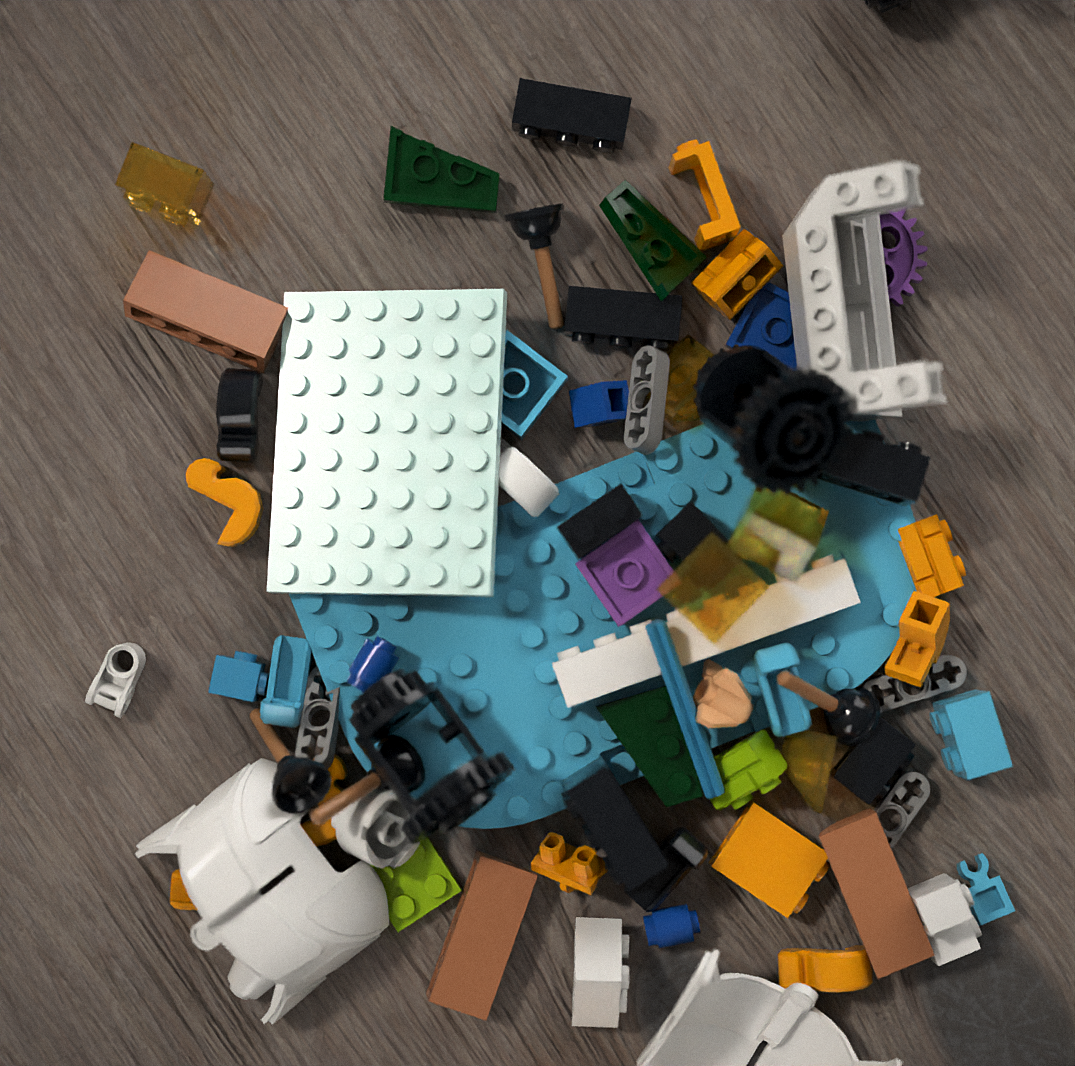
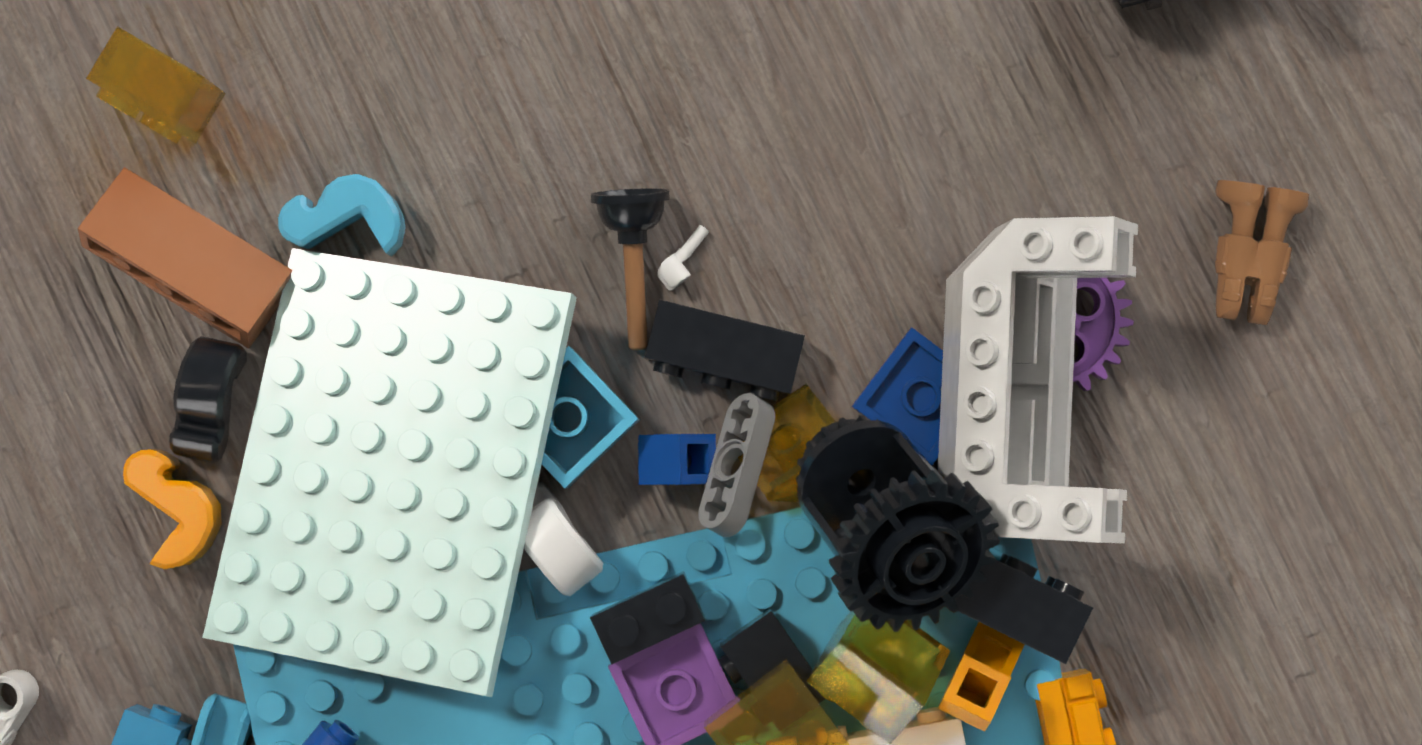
camera: 10 degrees right, 0 degrees up
dark green wing [383,126,500,213] -> none
black brick [512,78,632,153] -> none
dark green wing [599,180,707,302] -> none
light orange panel [669,139,741,252] -> none
light orange brick [691,229,783,320] -> none
none -> medium azure animal [278,174,406,257]
none -> white hand [657,225,709,291]
none -> light orange brick [938,622,1025,732]
none -> medium nougat piece [1215,180,1310,325]

